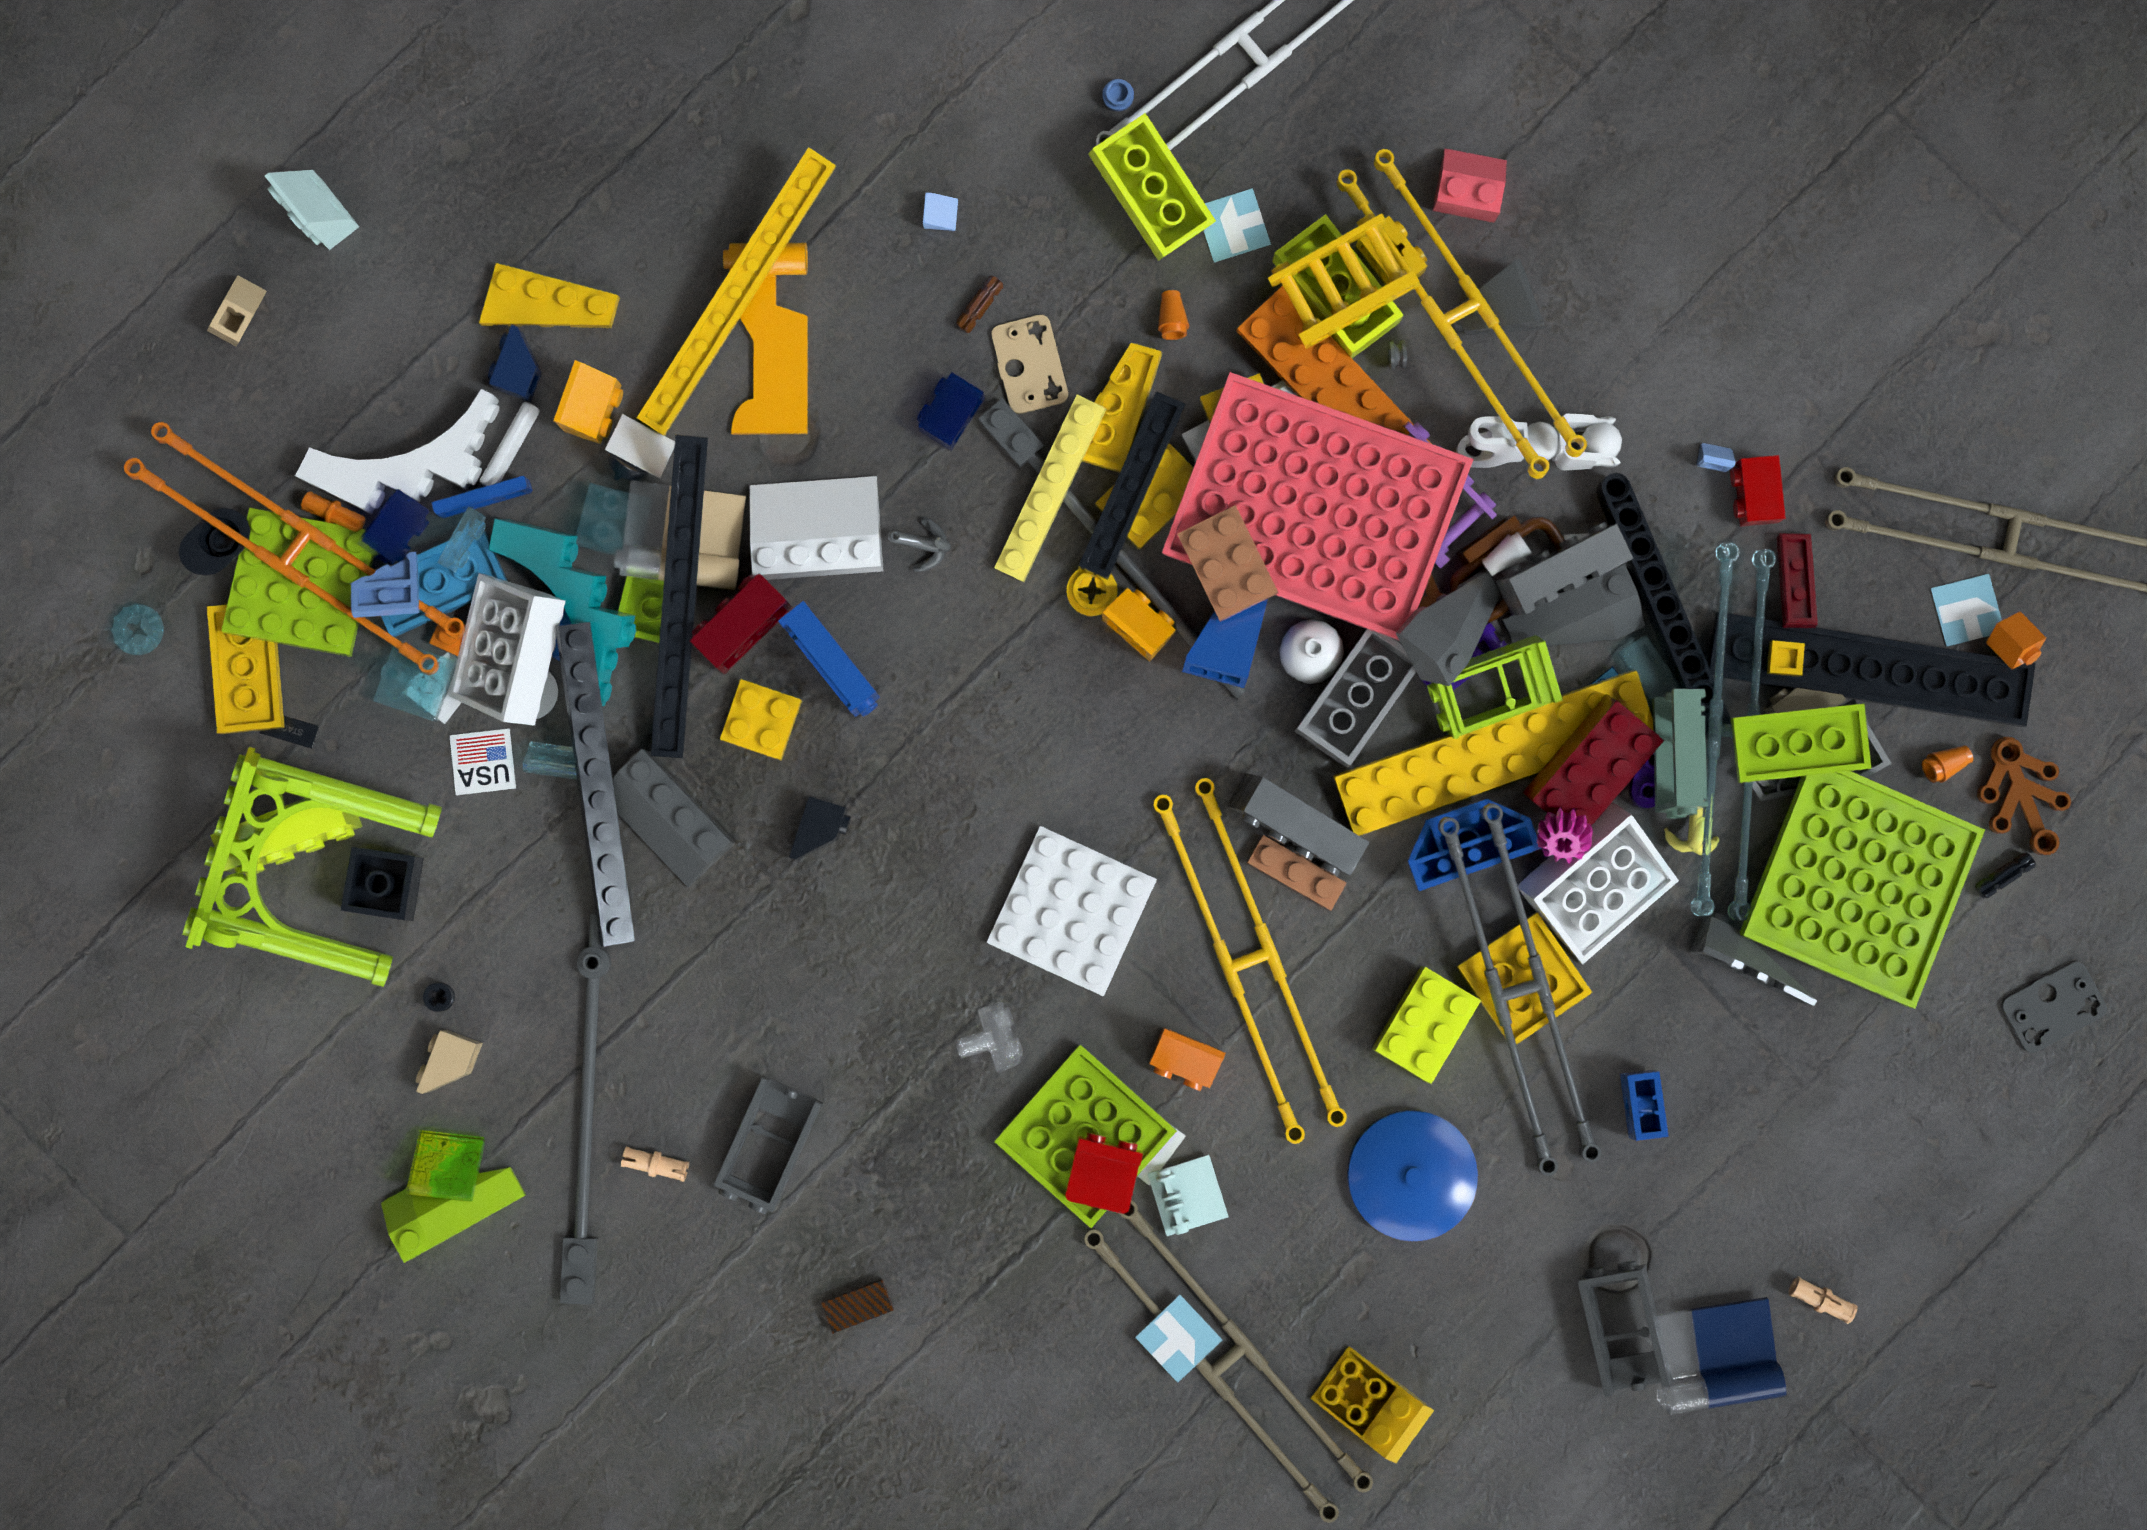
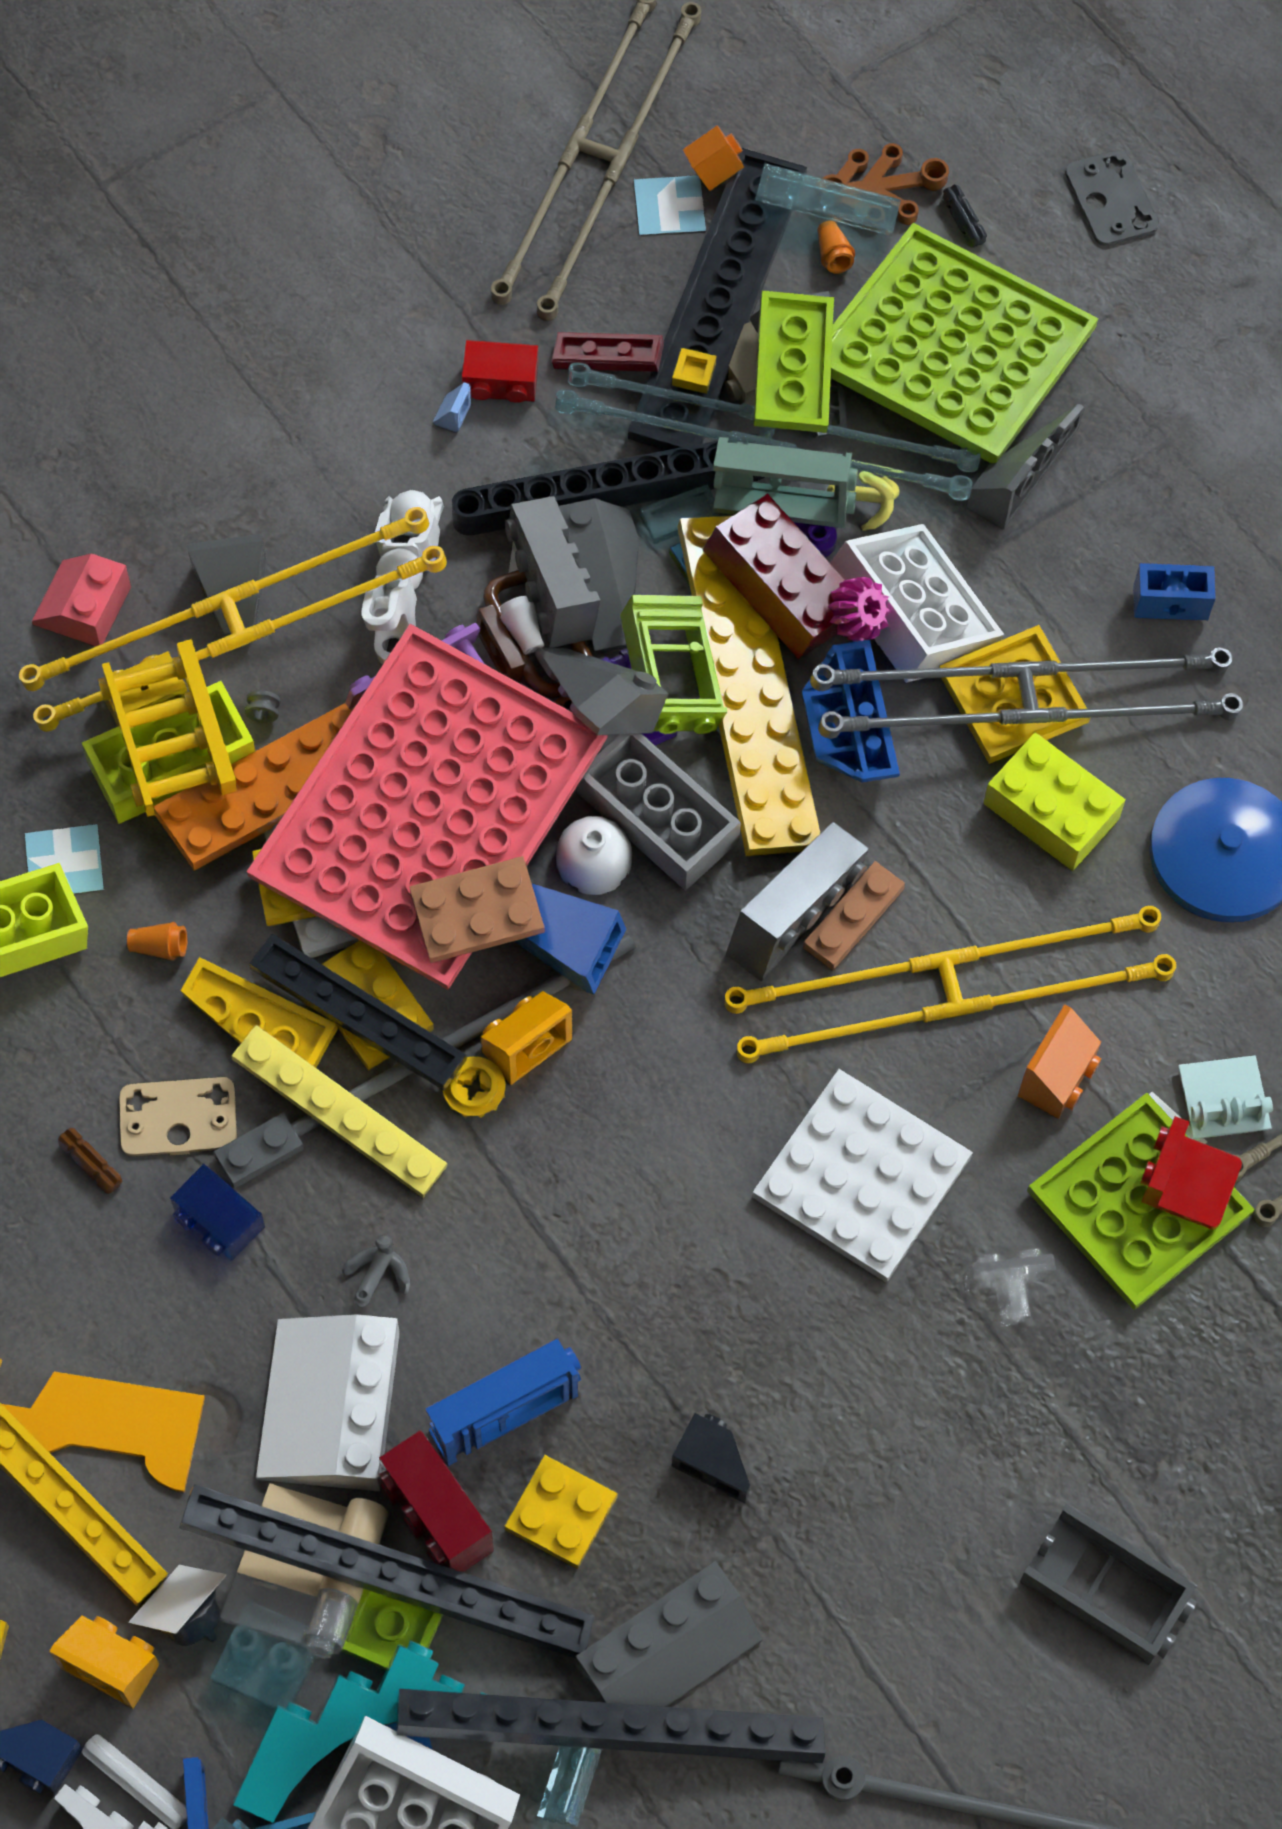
camera: 85 degrees left, 20 degrees down
light nougat pin [621,1146,689,1182] -> none
none -> clear light blue tile [755,163,901,236]

